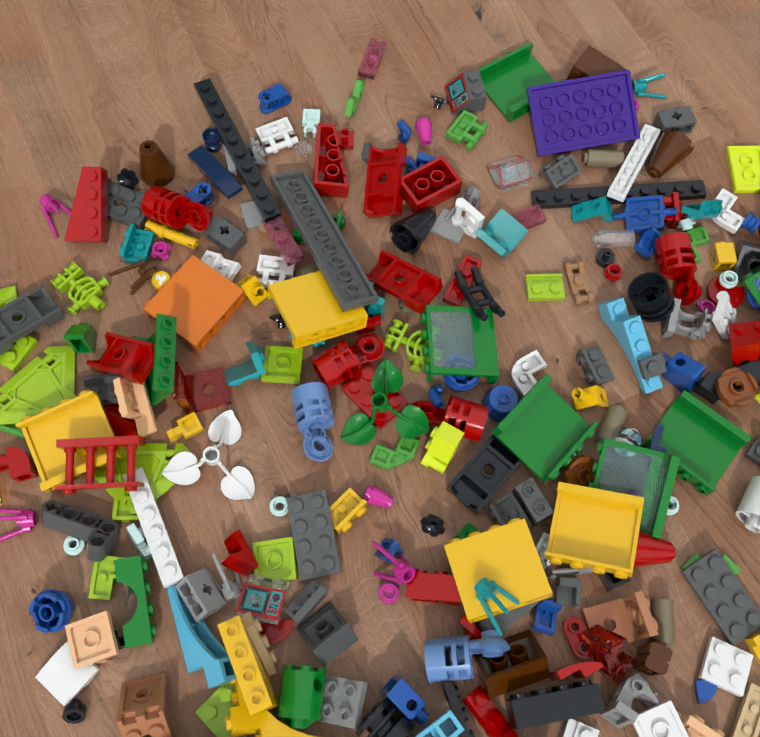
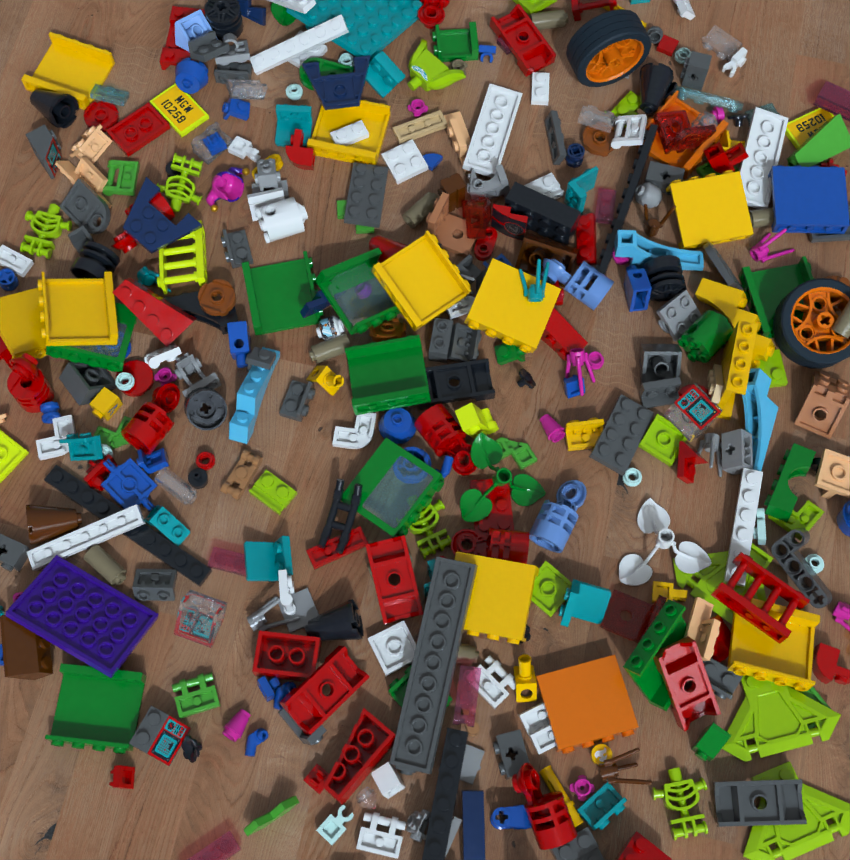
camera: 140 degrees left, 0 degrees up
none -> red tile [109,765,135,789]
none -> white plate [367,620,416,676]
none -> white panel [371,762,406,799]

